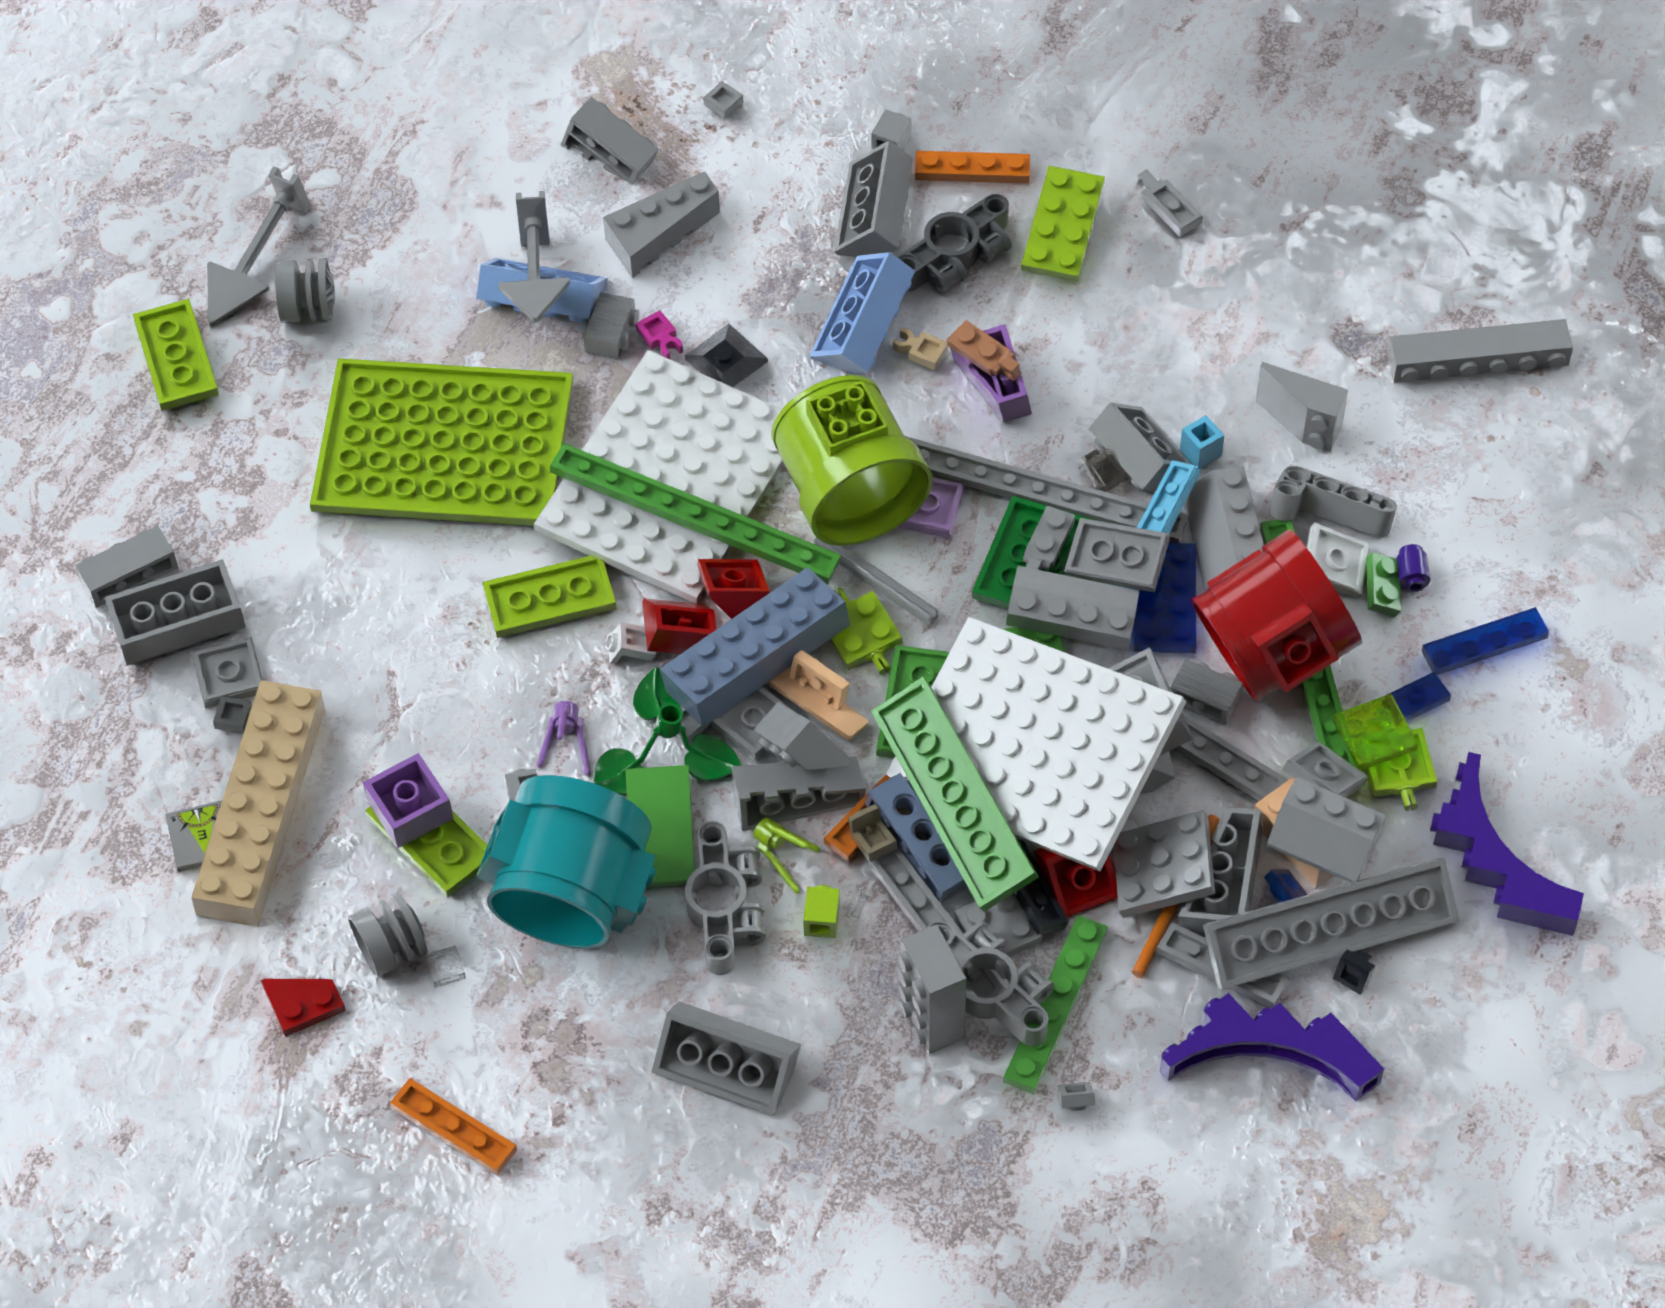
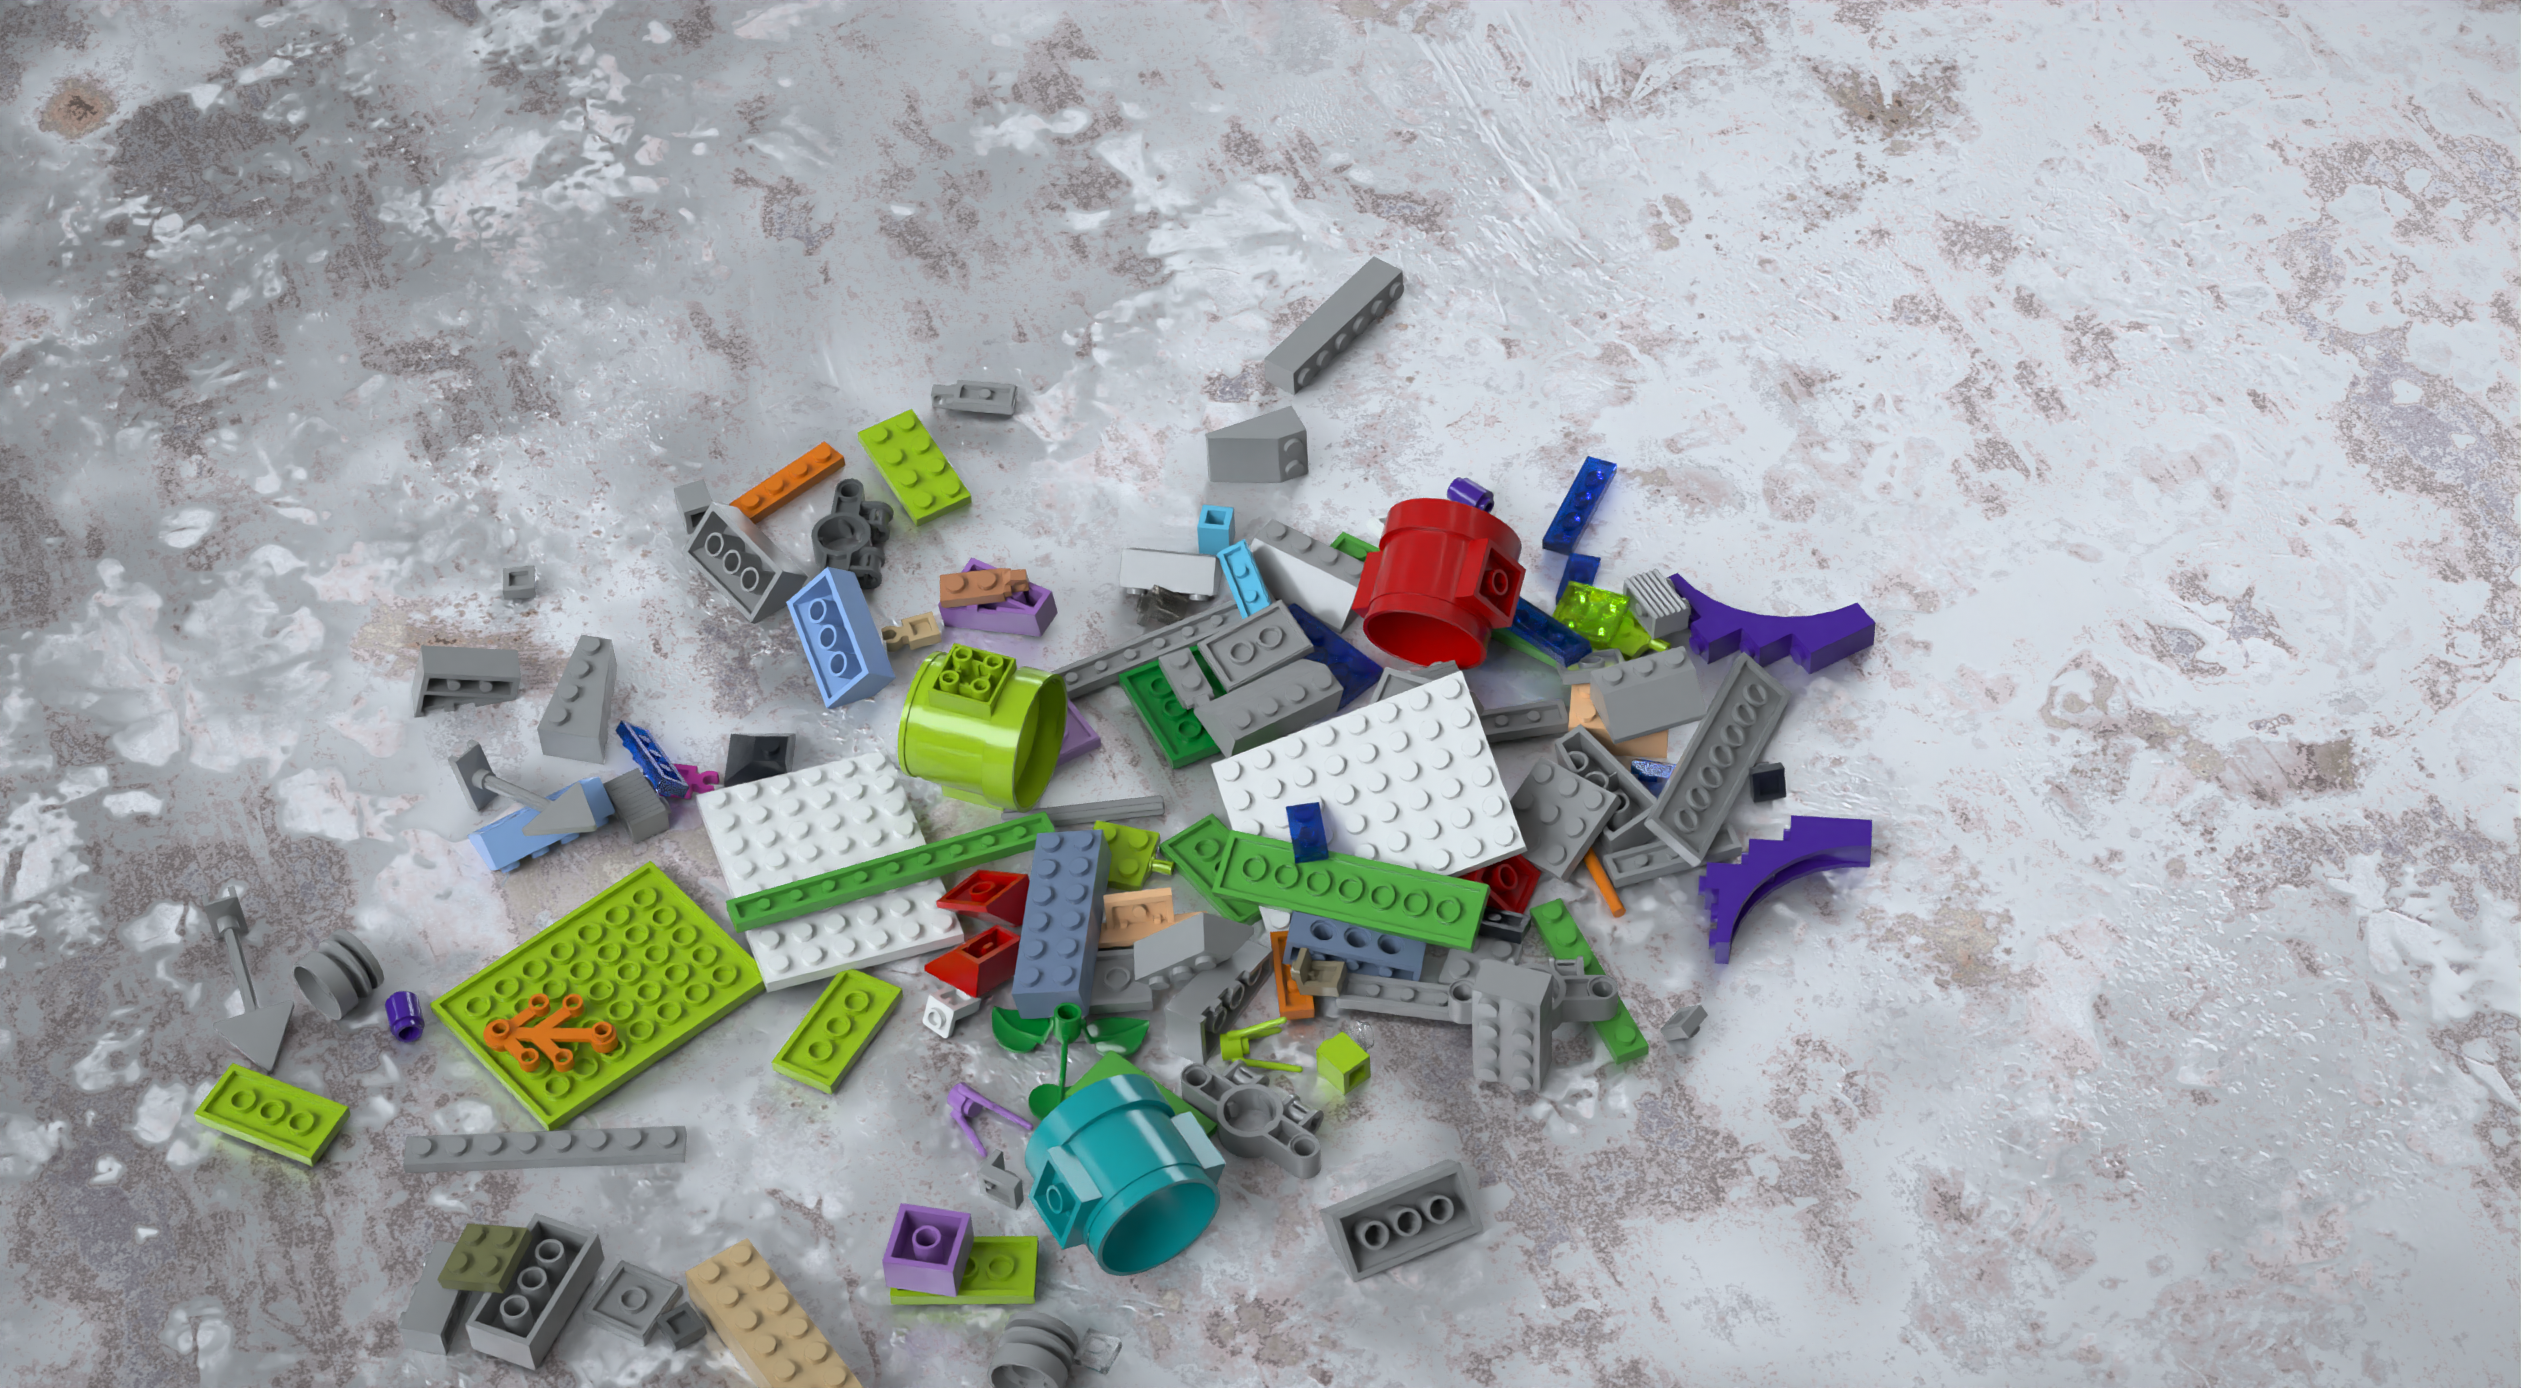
camera: 45 degrees left, 10 degrees down
light grey beam [1269,466,1397,537] -> none
none -> dark purple brick [385,991,425,1043]
none -> light grey plate [403,1126,687,1173]
none -> olive plate [437,1223,533,1293]
none -> orange plant [483,993,619,1072]
none -> clear blue plate [615,720,690,798]
none -> clear blue plate [1286,802,1329,864]
none -> clear blue plate [1506,596,1593,668]
none -> light grey brick [1622,568,1691,639]

